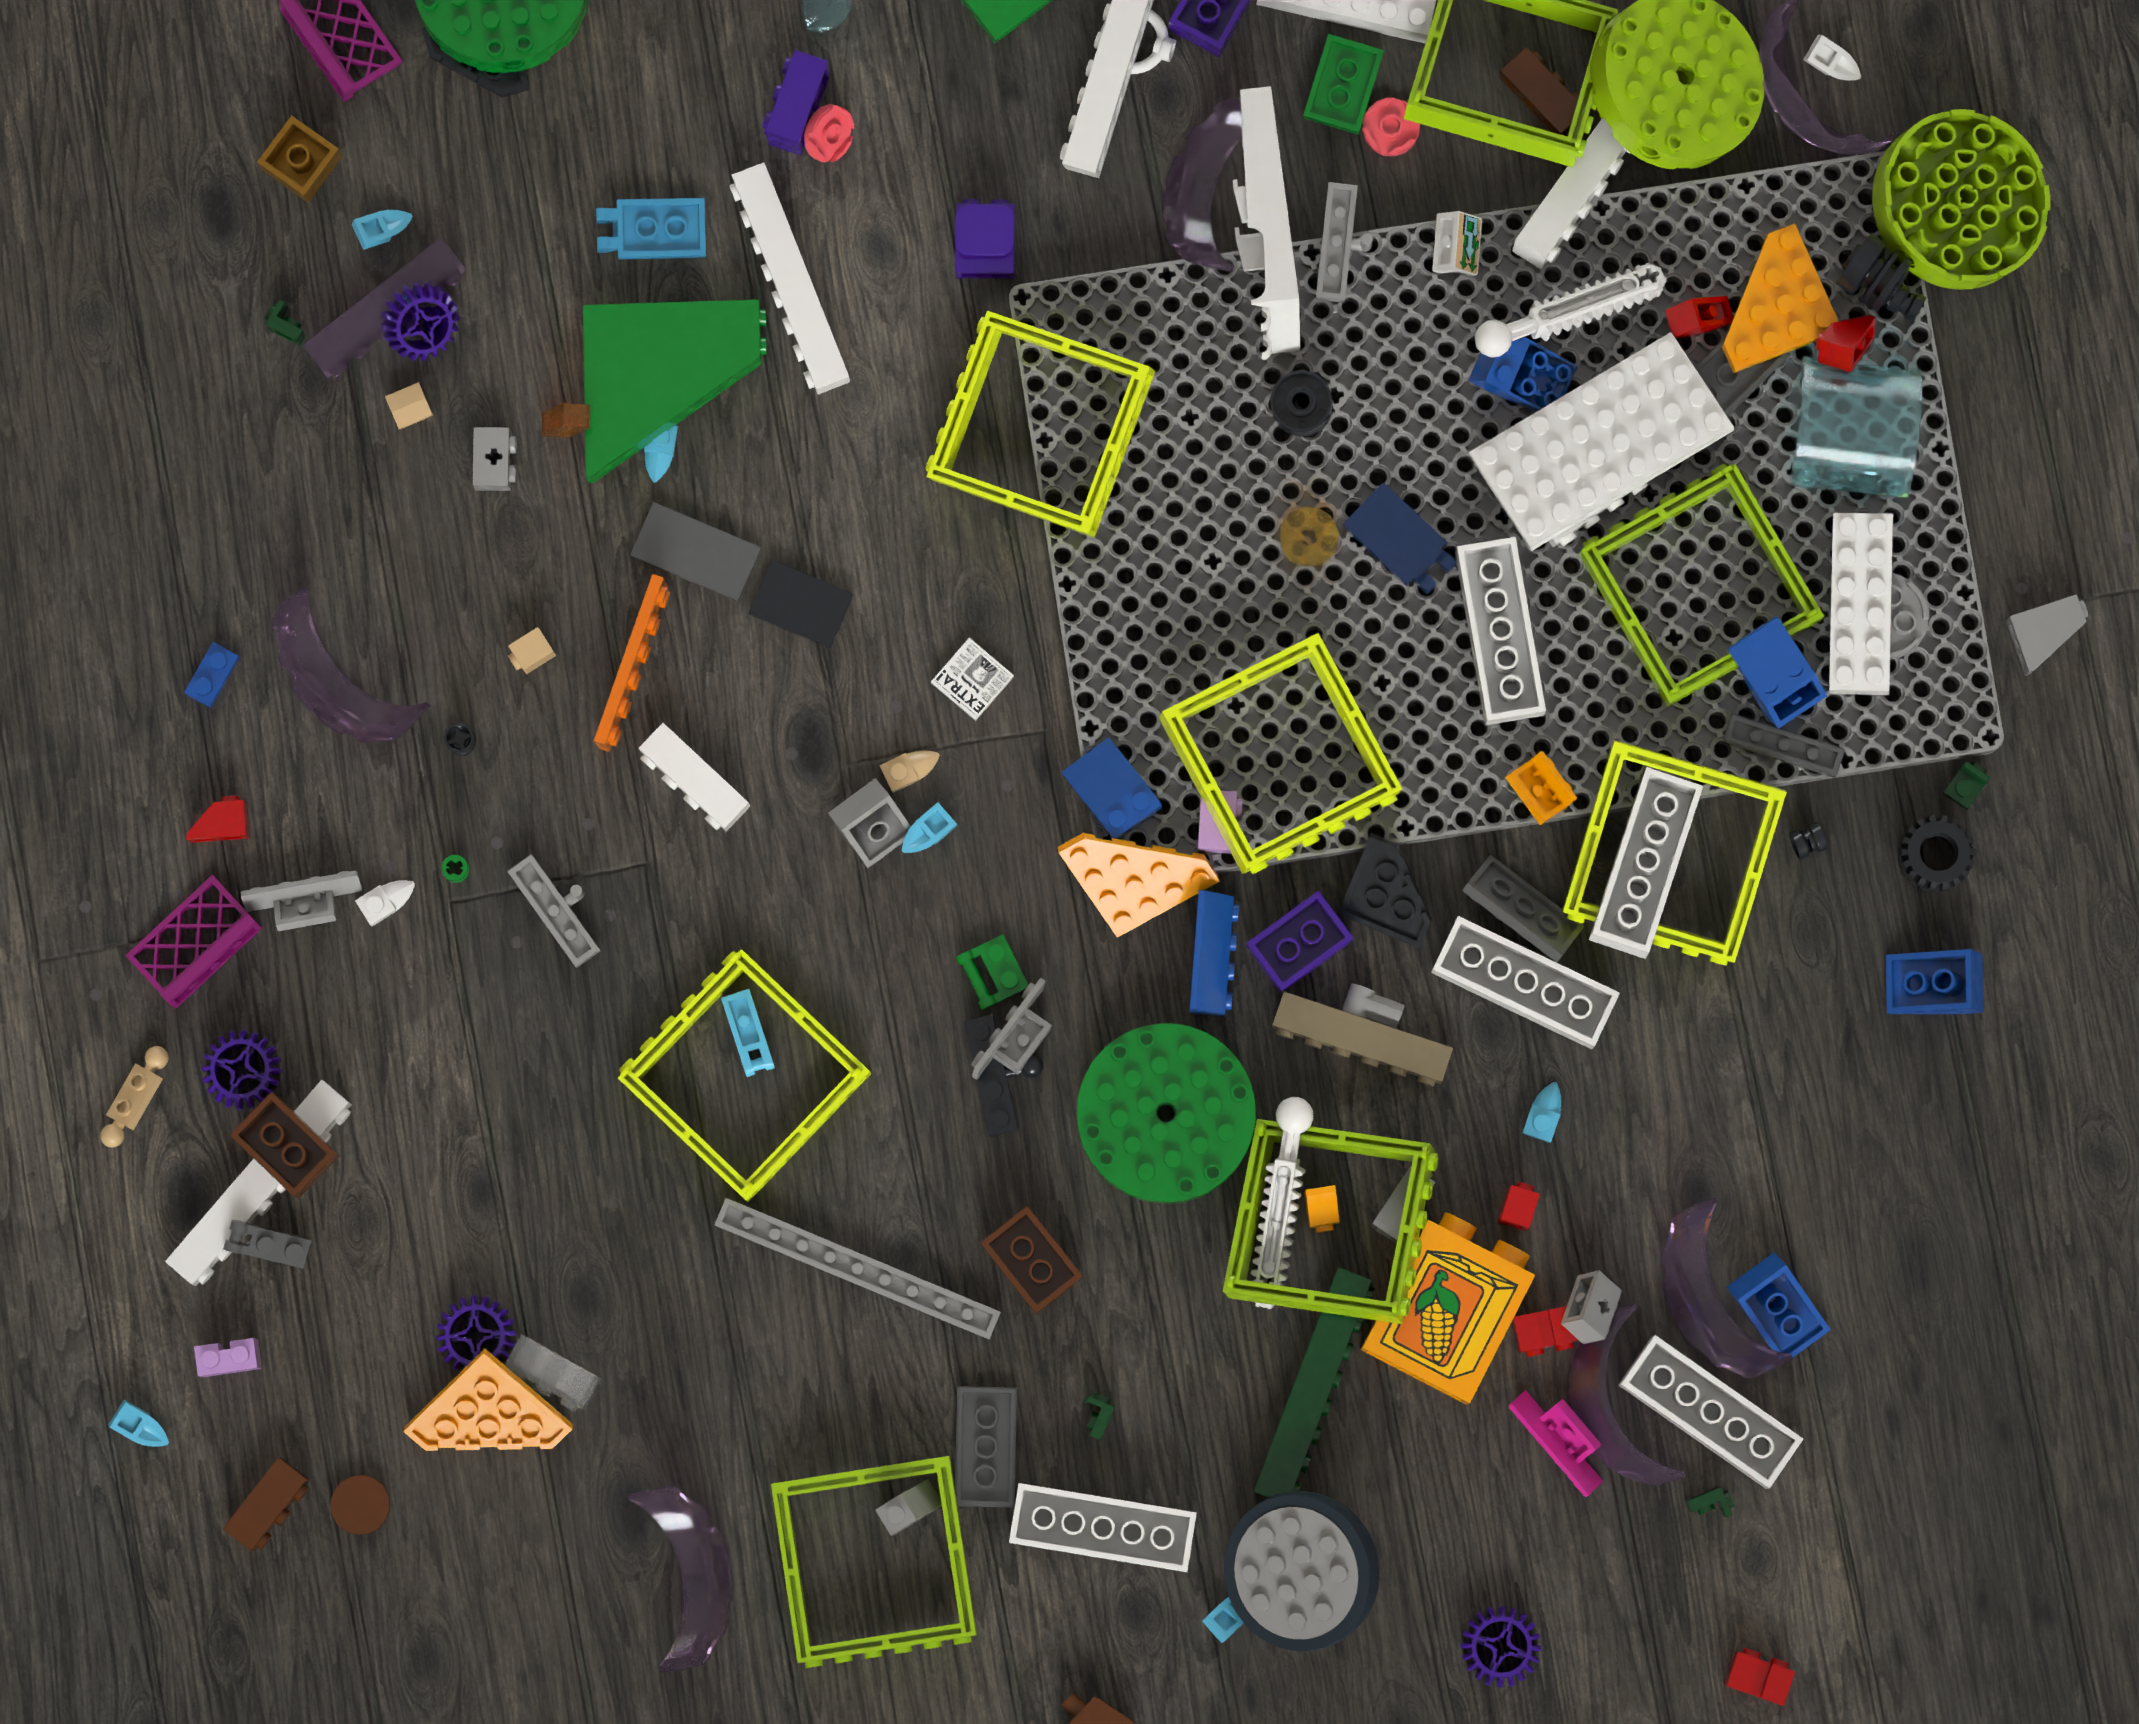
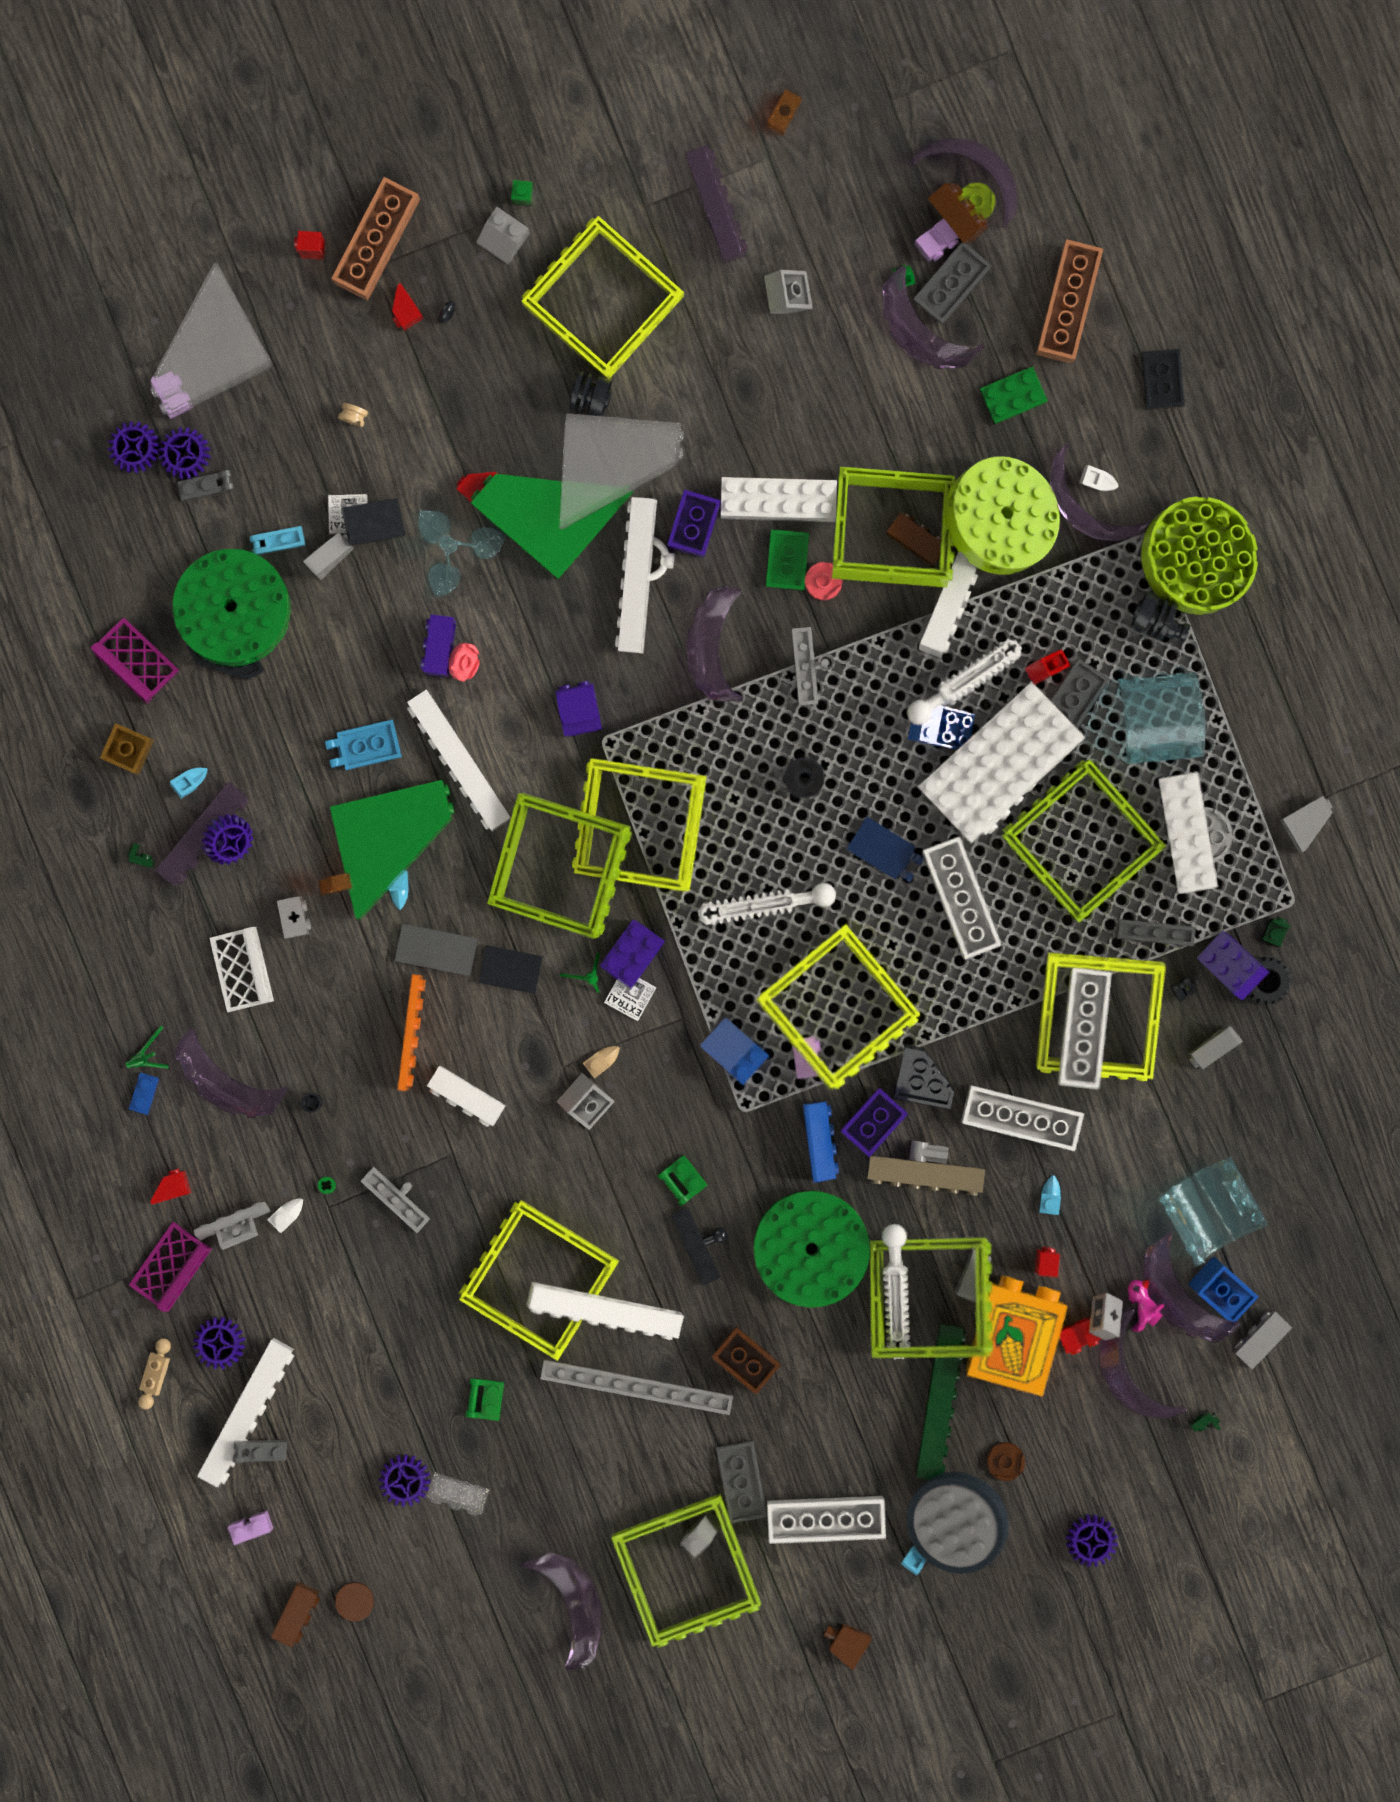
camera: 15 degrees left, 5 degrees up
medium azure plate [108,1399,169,1447] -> none
reddish brown brick [230,1092,340,1199] -> none
tan piece [385,382,433,430] -> none
light orange plate [403,1349,573,1451] -> none
tan brick [508,627,556,674] -> none
medium azure plate [721,989,775,1077] -> none
medium azure plate [902,802,957,853] -> none
light grey bracket [971,978,1052,1080] -> none
plate [1058,833,1220,938] -> none
dark green bracket [1085,1393,1115,1441] -> none
white piece [1233,86,1300,360] -> none
clear yellow plate [1280,506,1339,567] -> none
light orange slope [1303,1185,1340,1233] -> none
panel [1432,211,1482,276] -> none
dark grey plate [1462,855,1585,962] -> none
light orange bracket [1505,751,1577,825] -> none
dark pink bracket [1509,1390,1604,1497] -> none
white brick [1618,1335,1803,1489] -> none
light orange plate [1722,223,1839,373] -> none
red brick [1724,1648,1795,1706] -> none
blue slope [1727,616,1827,729] -> none
red slope [1816,315,1876,372] -> none
blue slope [1886,949,1983,1014] -> none
none -> green plant [125,1026,169,1069]
none -> white fence [210,927,274,1012]
none -> green plate [465,1378,504,1421]
none -> lime window [487,793,631,938]
none -> white brick [527,1282,684,1340]
none -> green plant [559,953,600,993]
none -> dark purple brick [600,919,665,990]
none -> white gear [698,883,836,925]
none -> reddish brown tile [987,1442,1025,1481]
none -> dark pink animal [1128,1280,1165,1332]
none -> clear light blue hinge [1158,1157,1269,1266]
none -> light grey slope [1189,1026,1243,1069]
none -> dark purple brick [1197,930,1269,1000]
none -> light grey brick [1233,1310,1292,1370]

